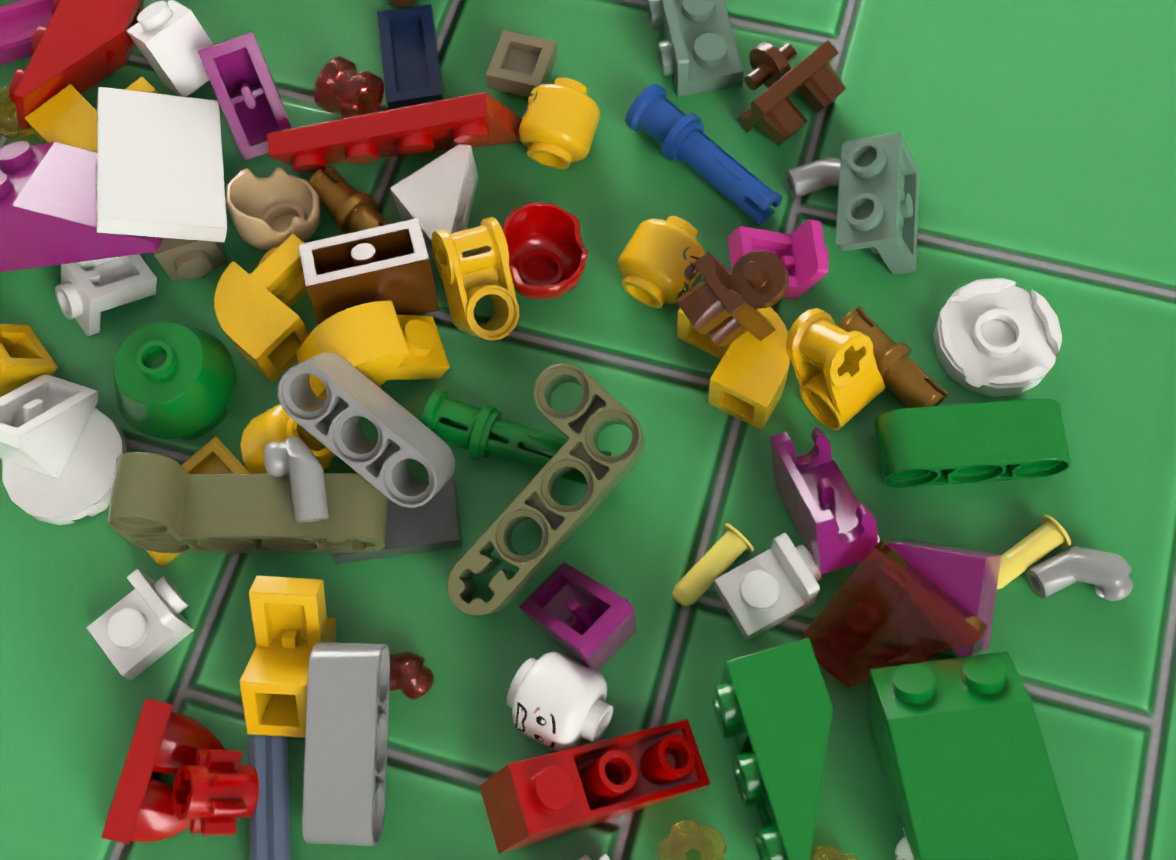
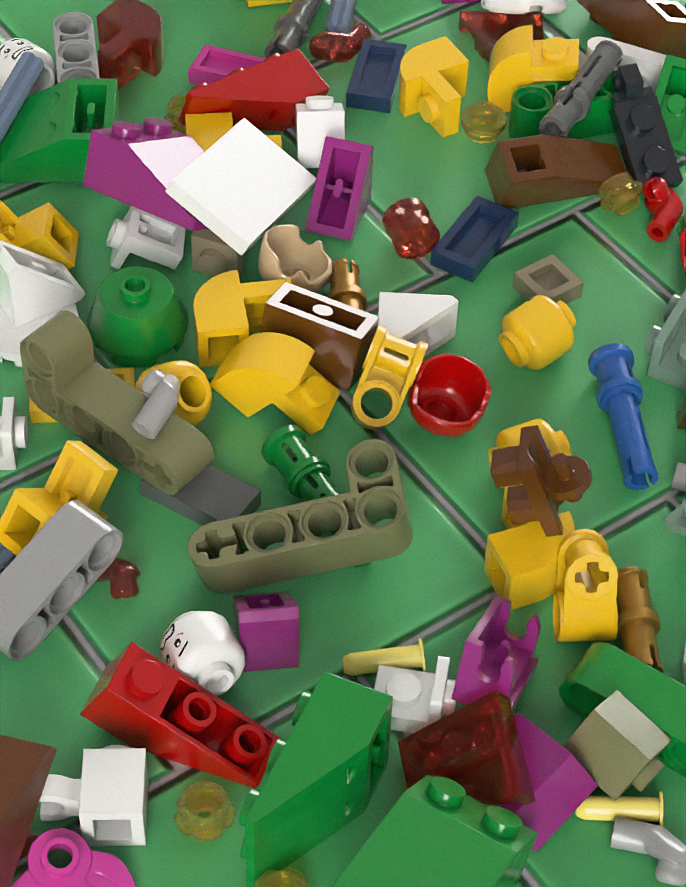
camera: 30 degrees right, 20 degrees down
red wing [267,92,522,173] -> none
light grey beam [278,353,455,508] -> none
dark pink bracket [728,219,829,300] -> none
none -> olive brick [563,690,672,801]

